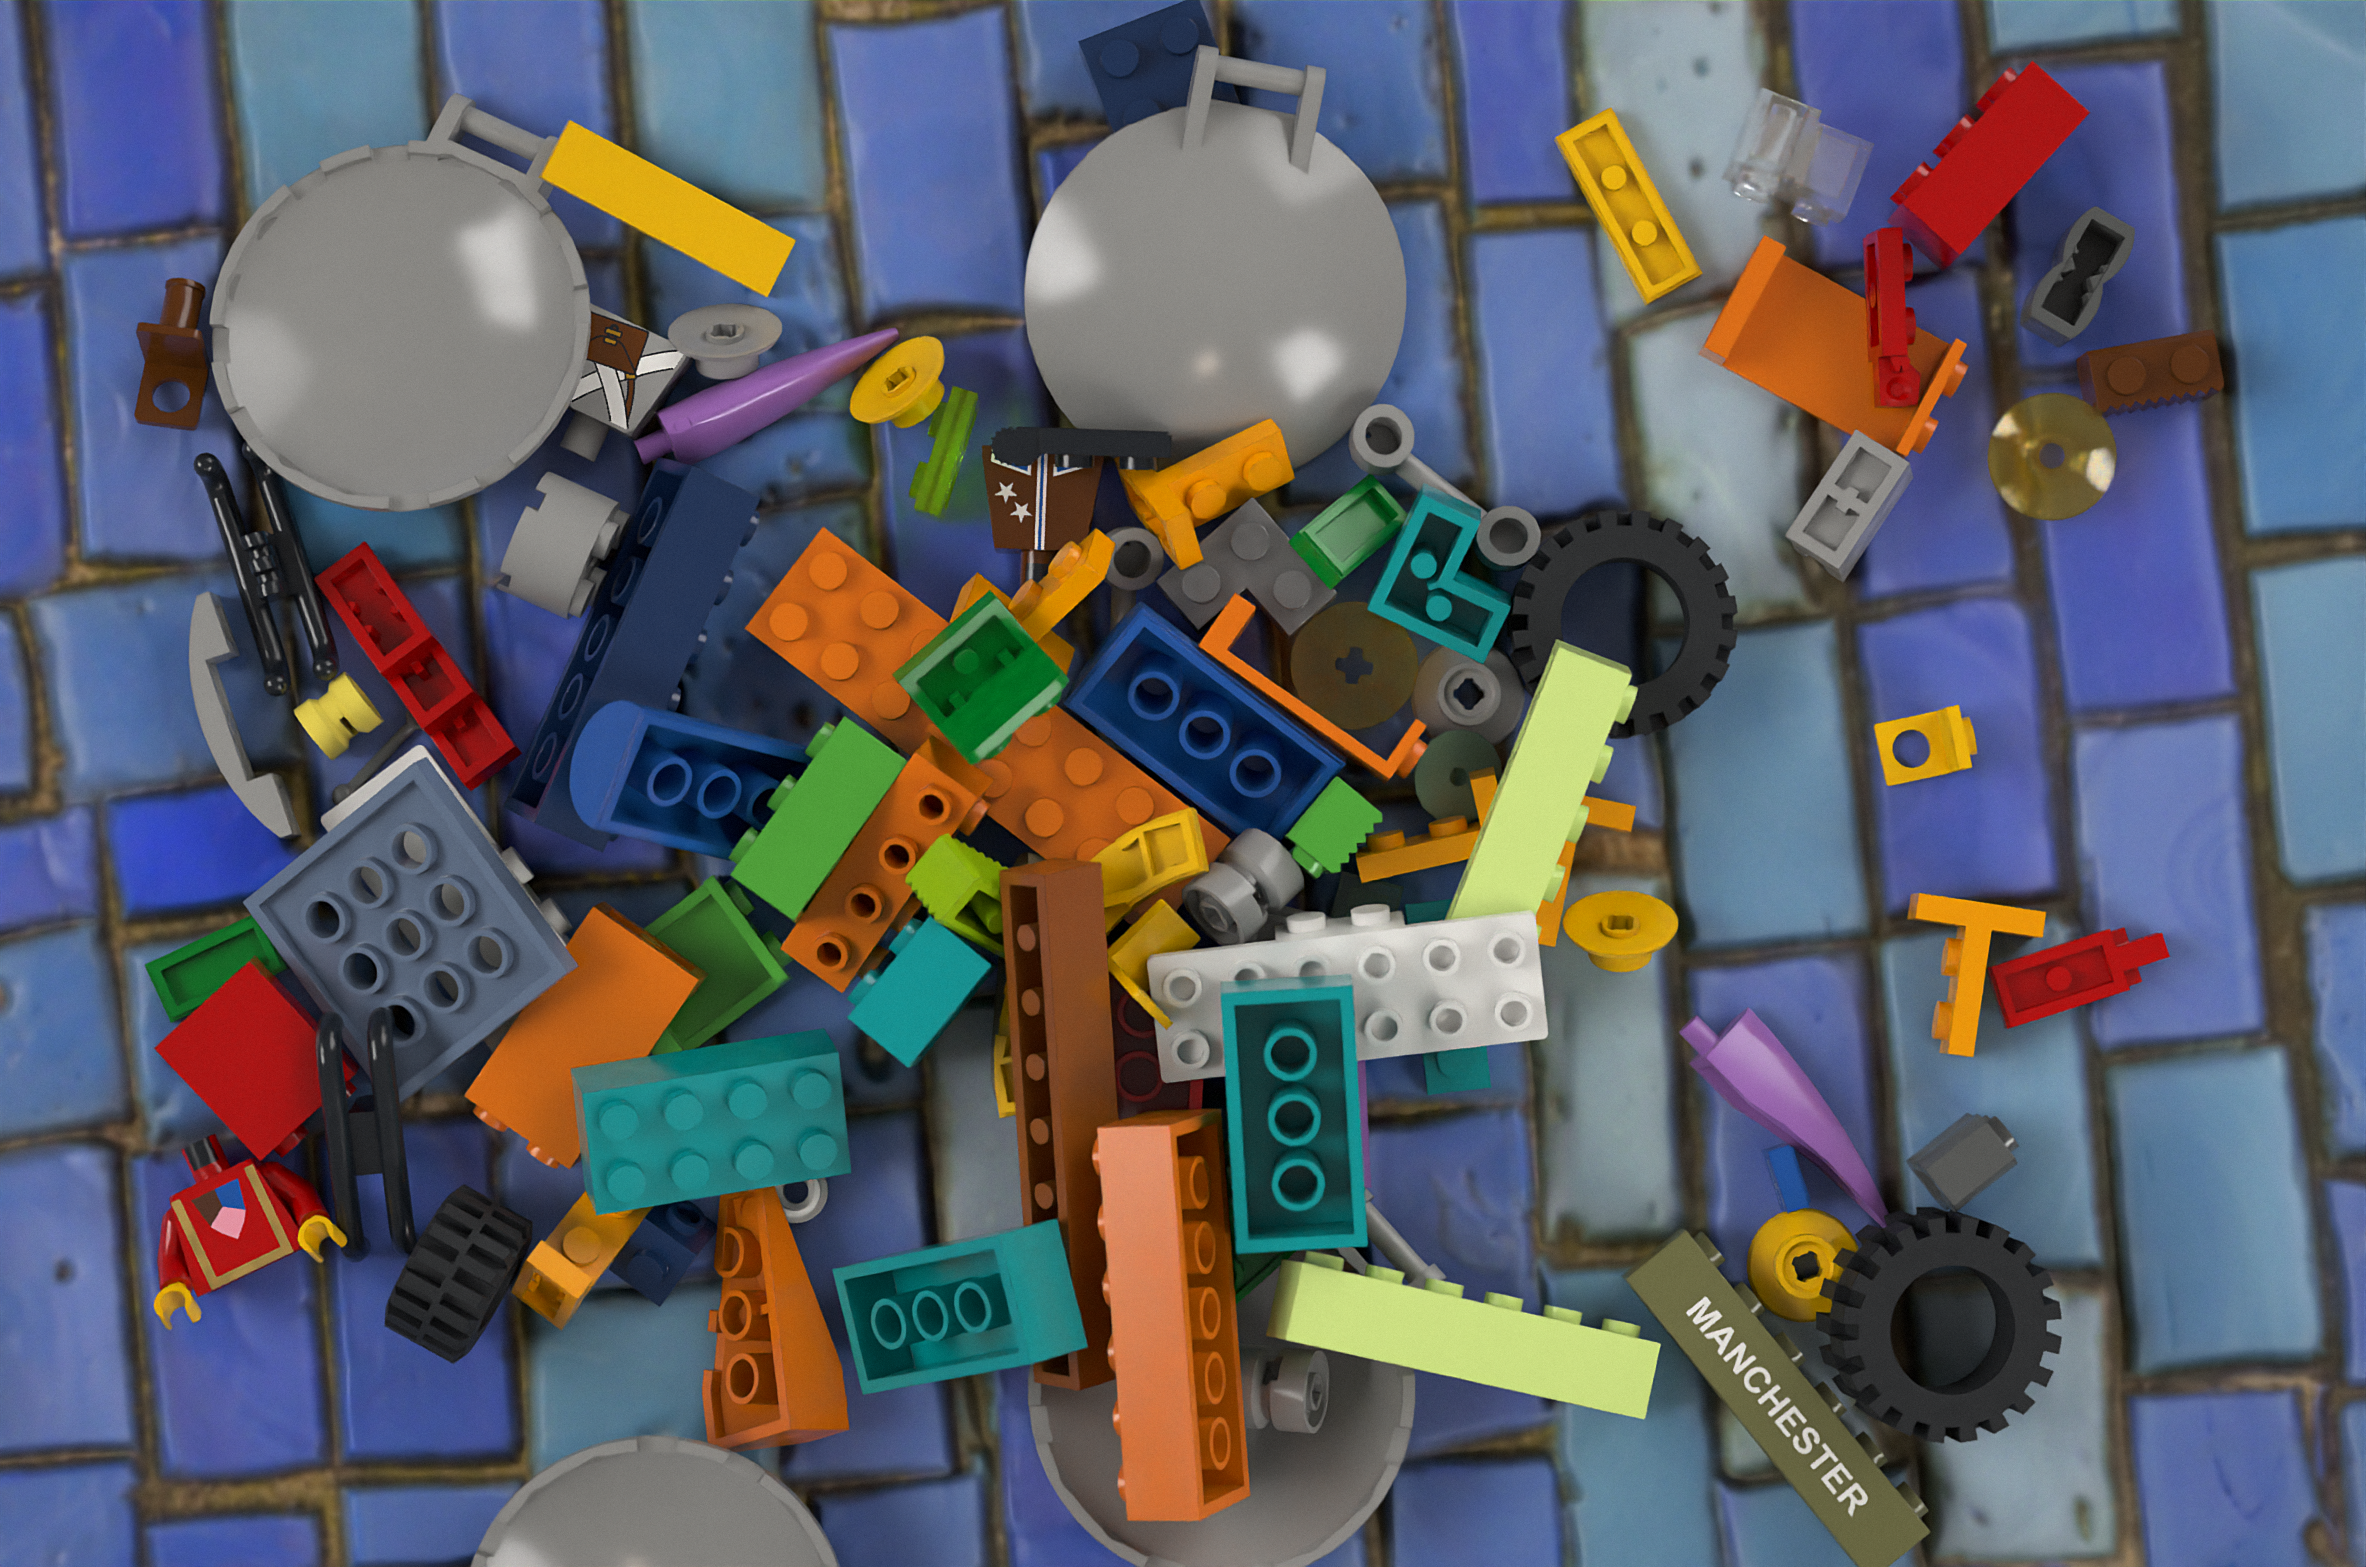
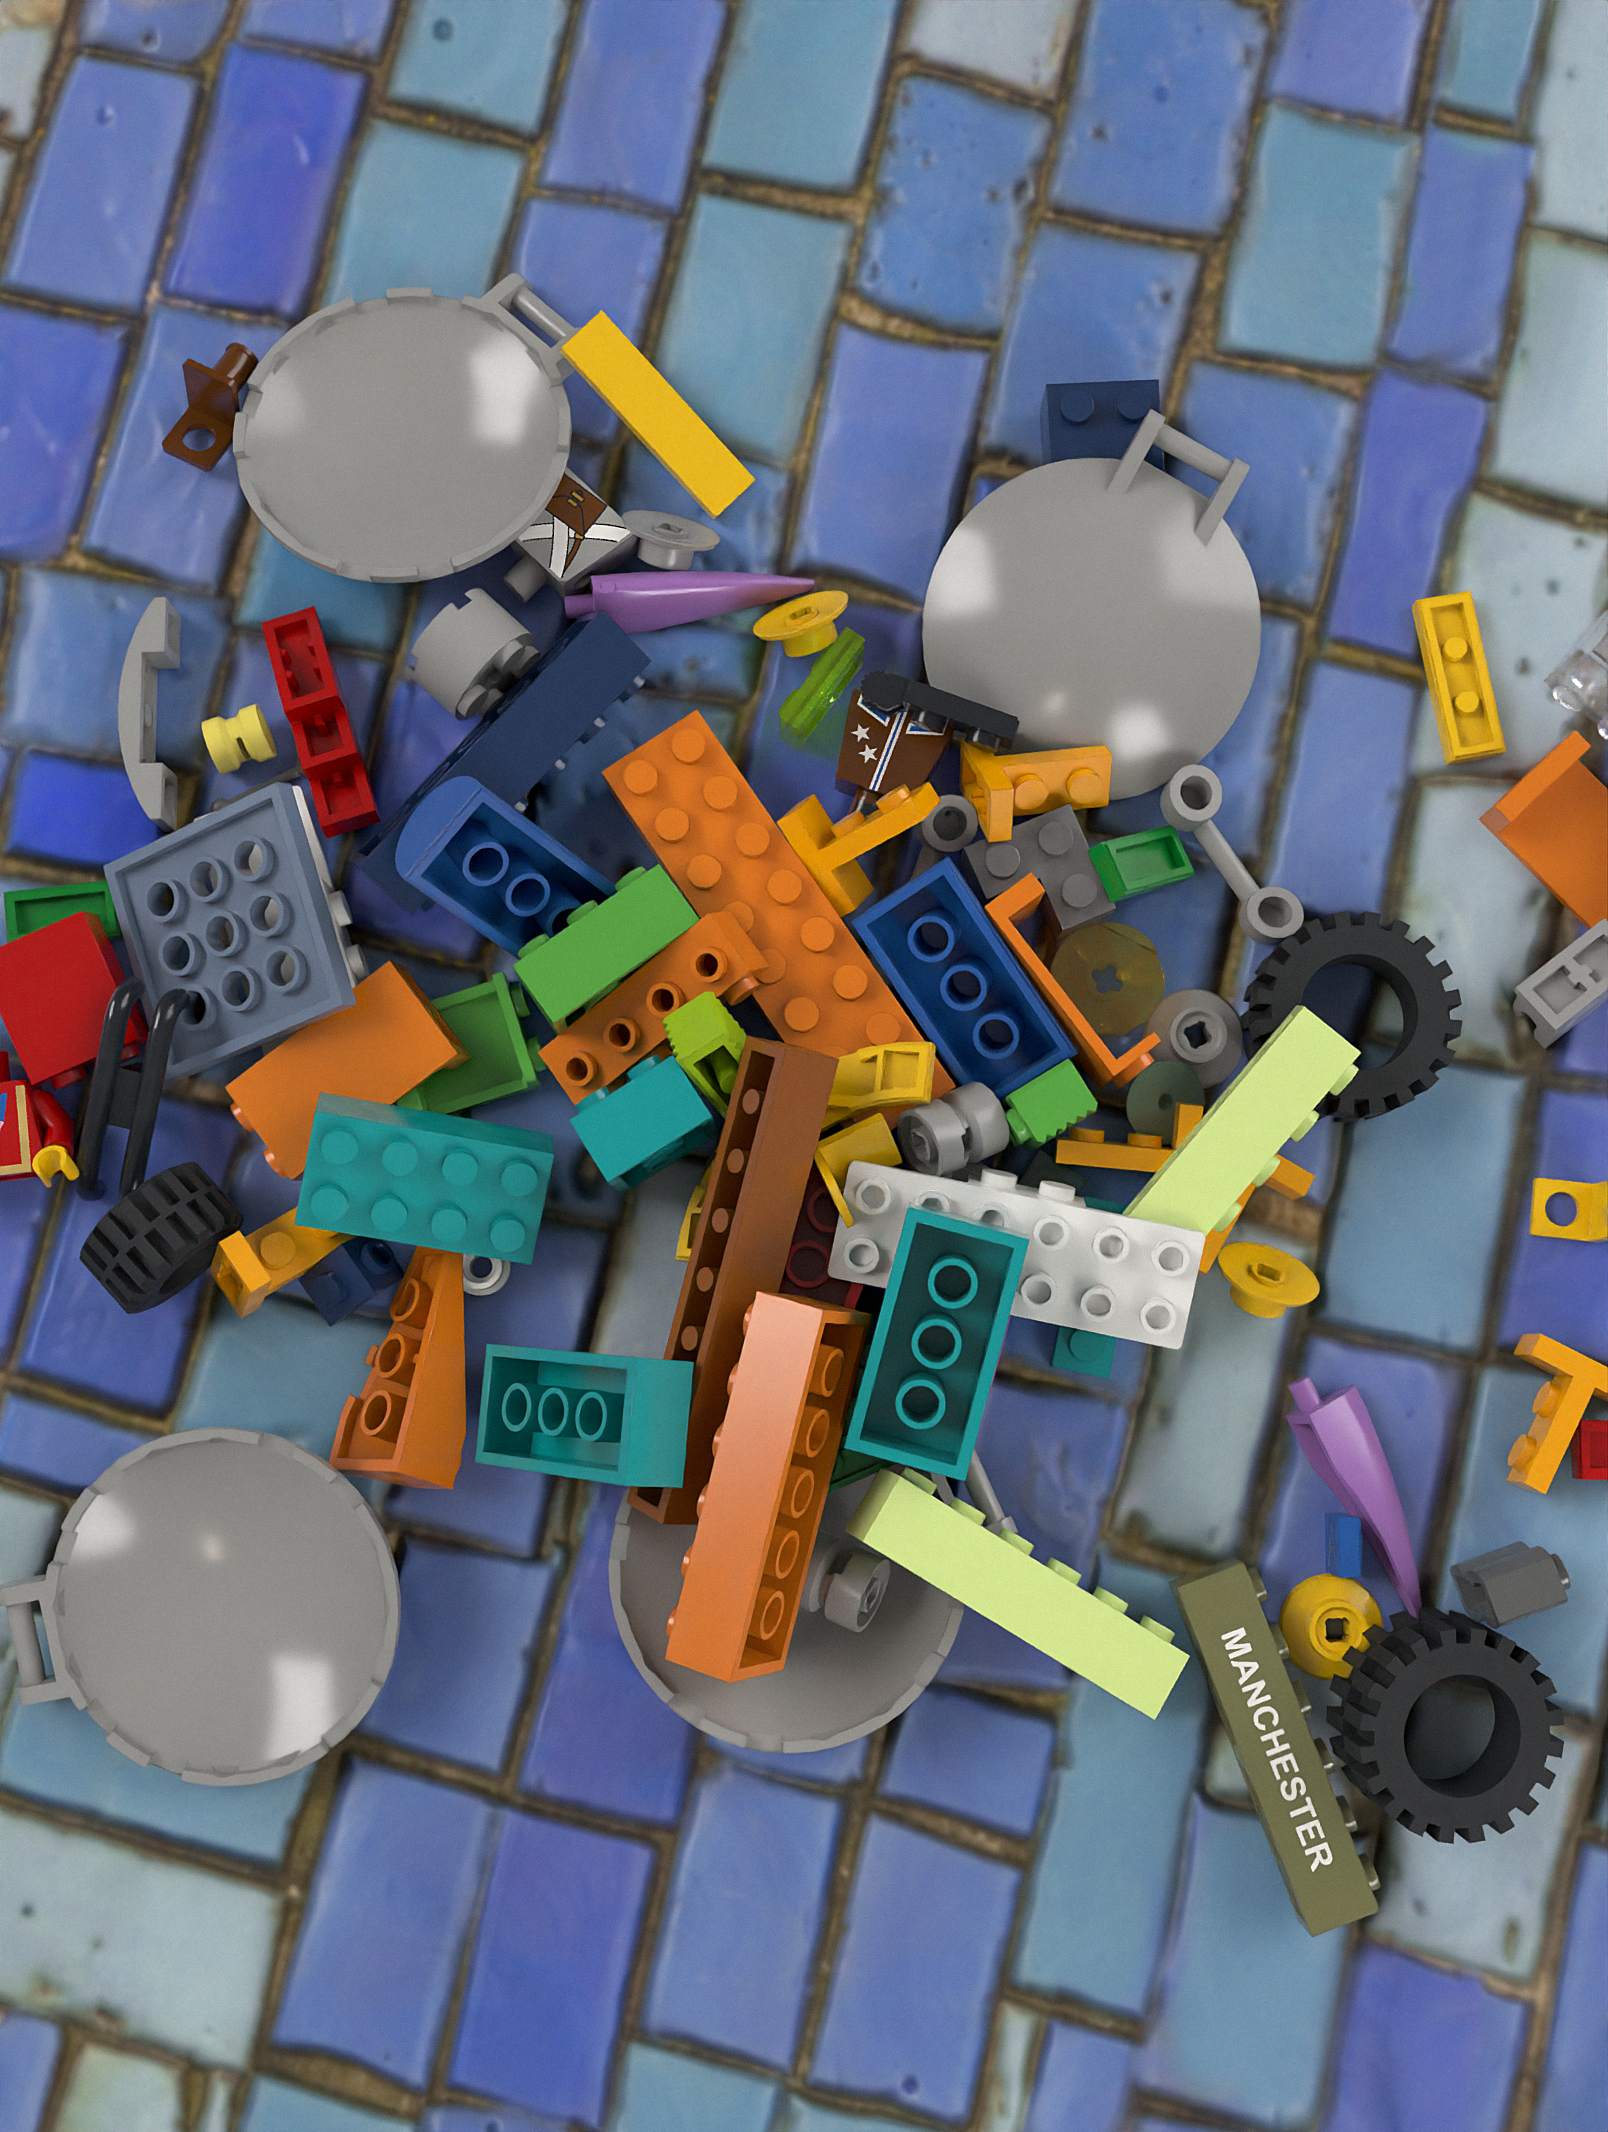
camera: 20 degrees right, 5 degrees down
black piece [193,441,340,697] -> none
green bracket [892,590,1069,765] -> none
teal brick [1367,483,1511,664] -> none

